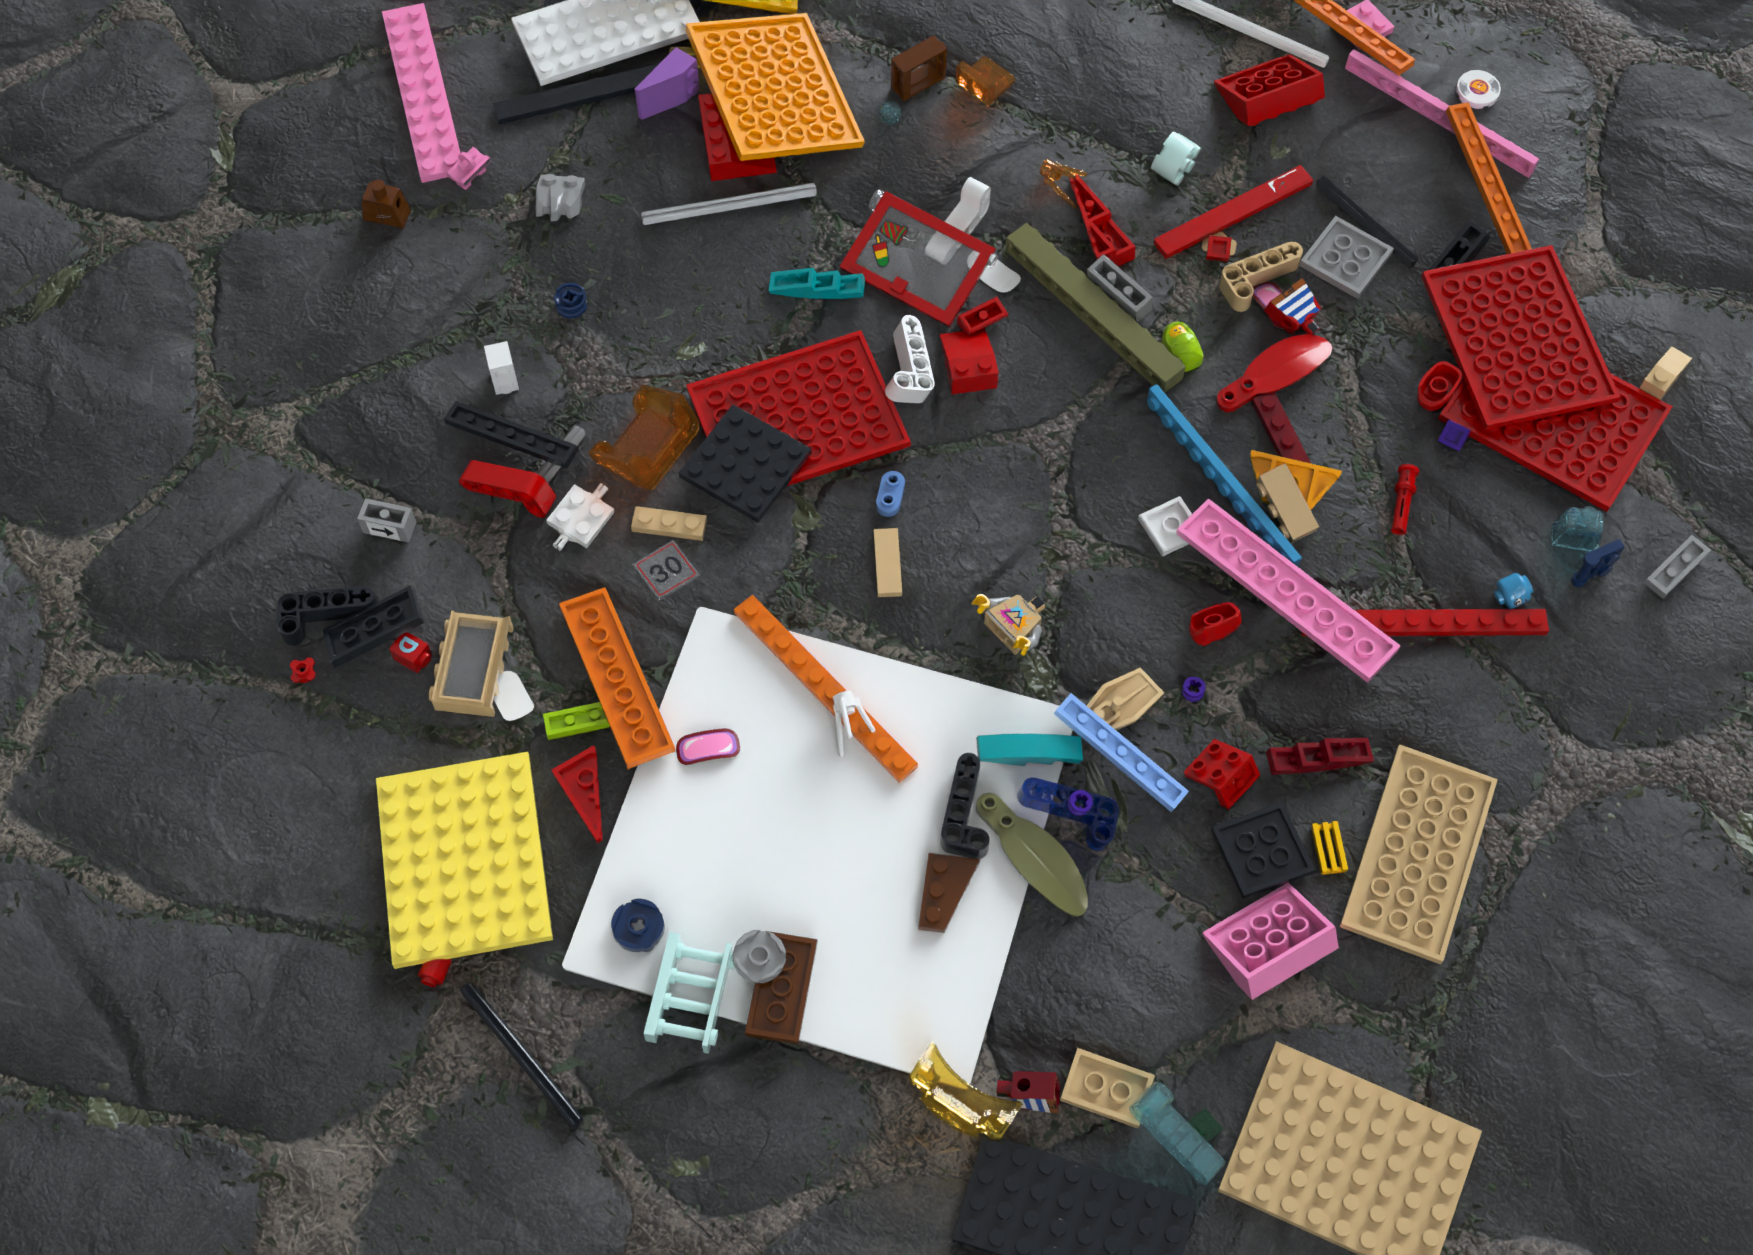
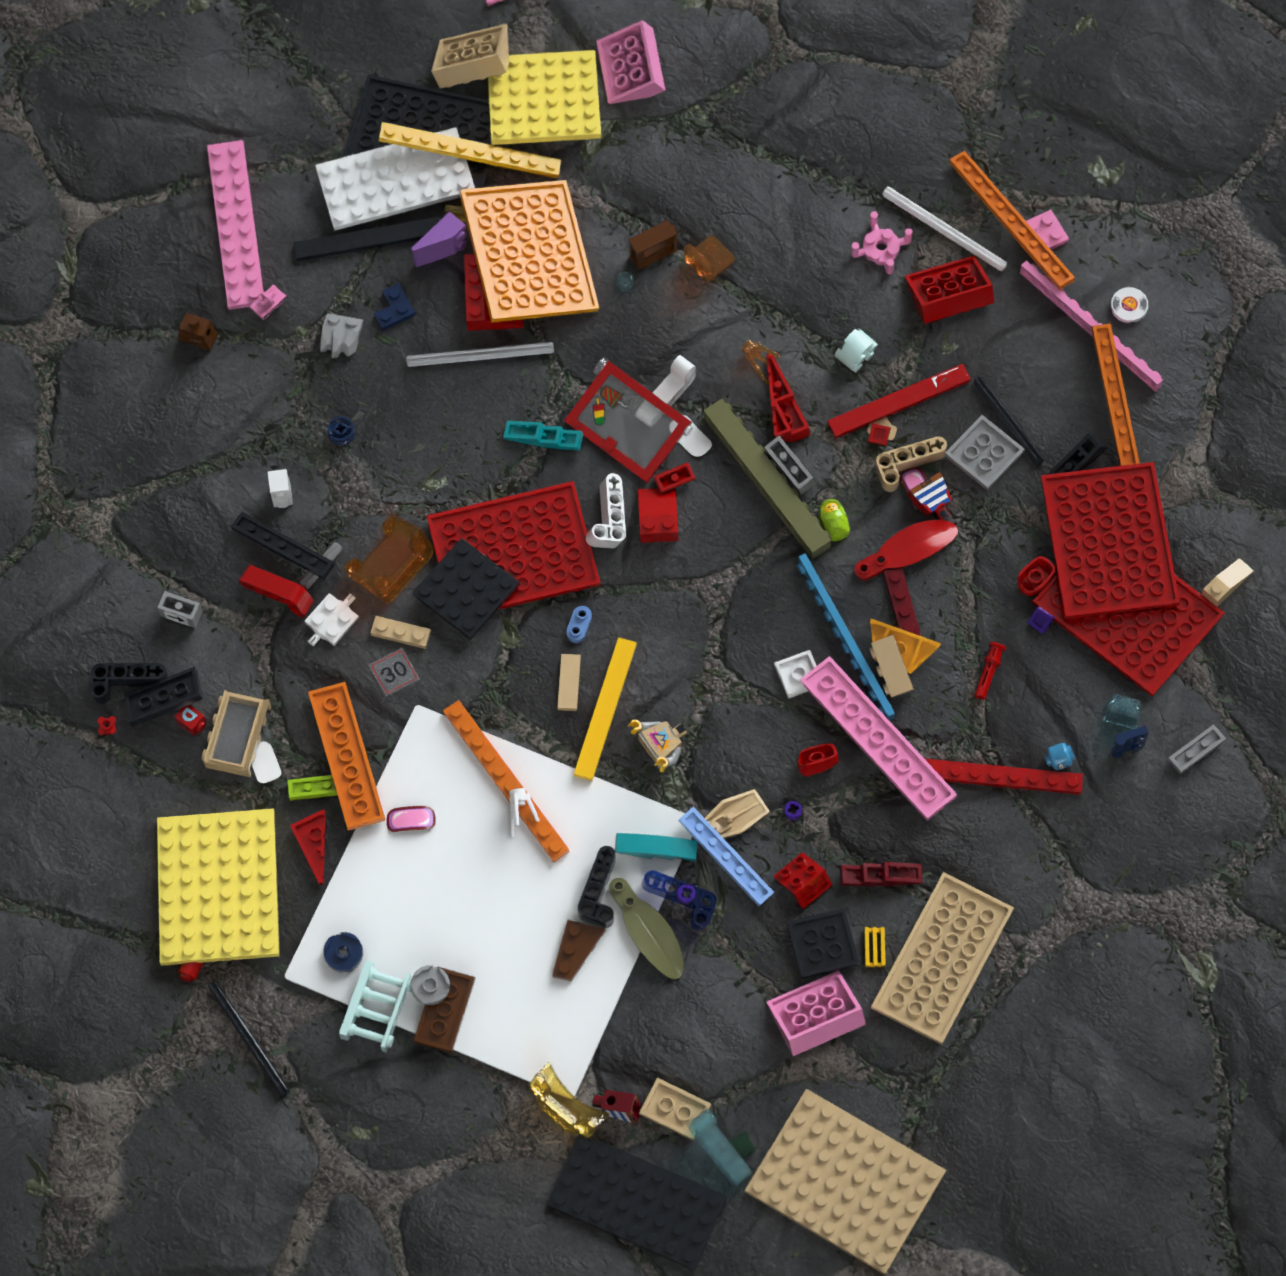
camera: 10 degrees right, 5 degrees up
none -> dark blue plate [374,283,415,331]
none -> yellow tile [574,637,637,781]
none -> bright pink plate [851,212,912,275]

